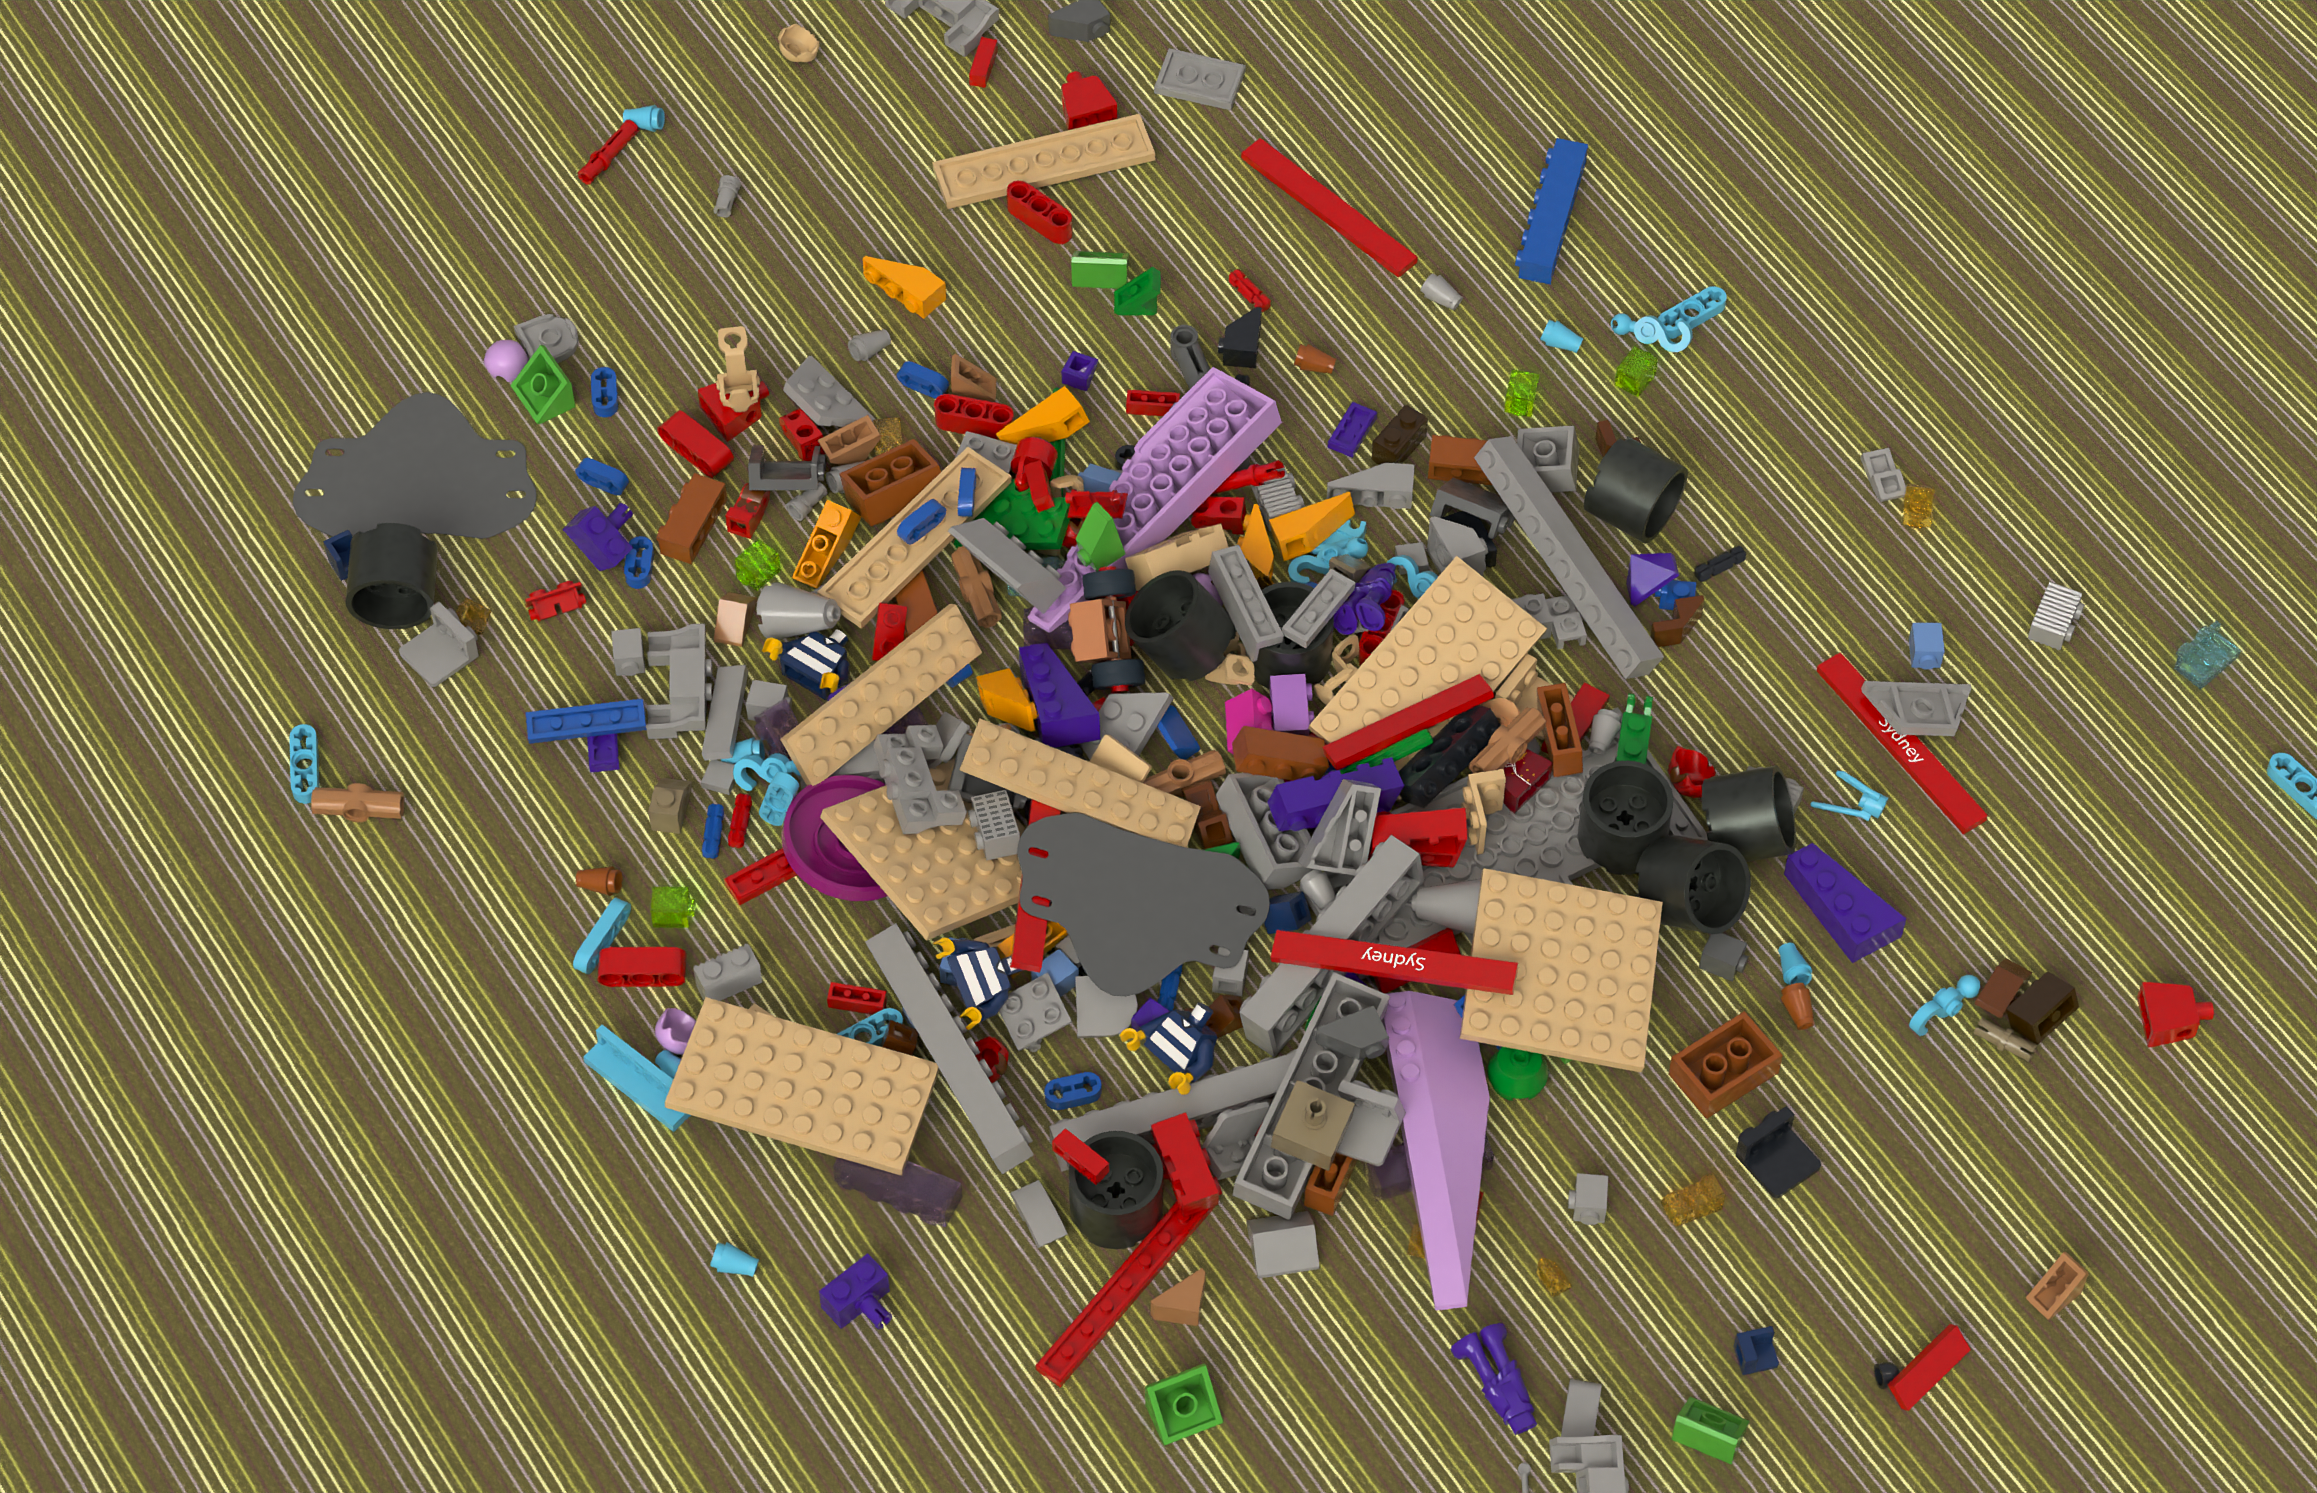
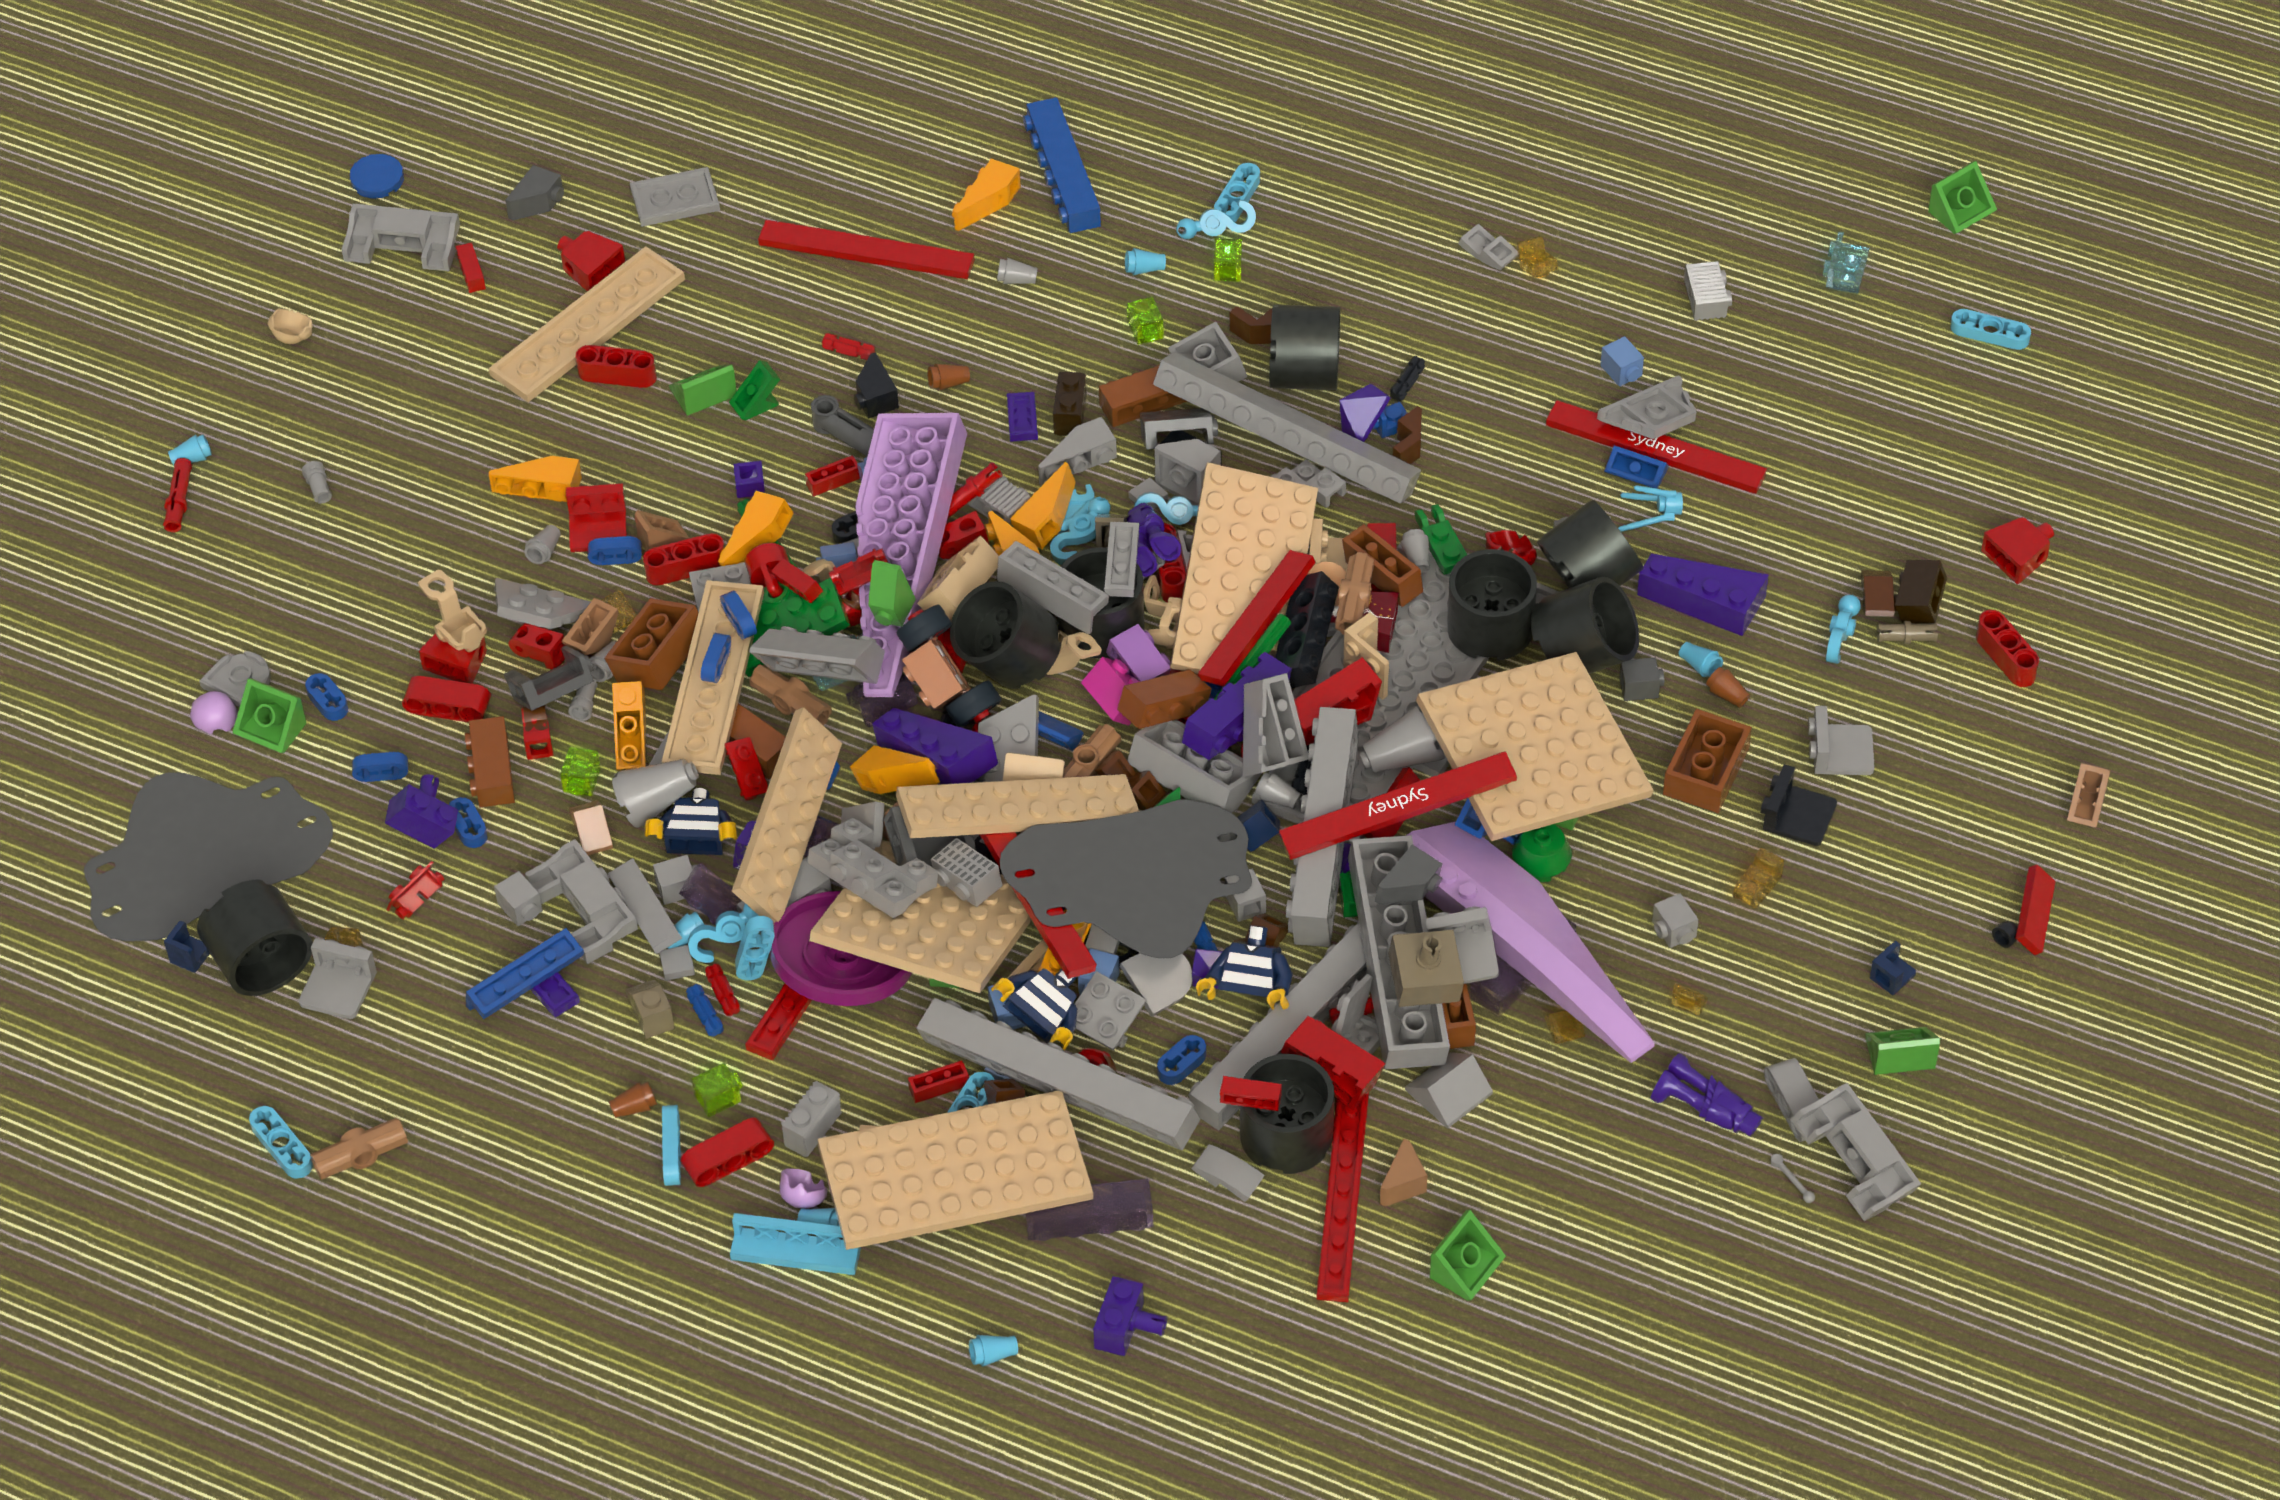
camera: 30 degrees left, 5 degrees down
none -> red bracket [566,483,627,552]
none -> light orange slope [952,159,1021,231]
none -> blue slope [1604,445,1669,489]
none -> light grey bracket [1808,706,1874,775]
none -> red beam [1976,609,2039,687]

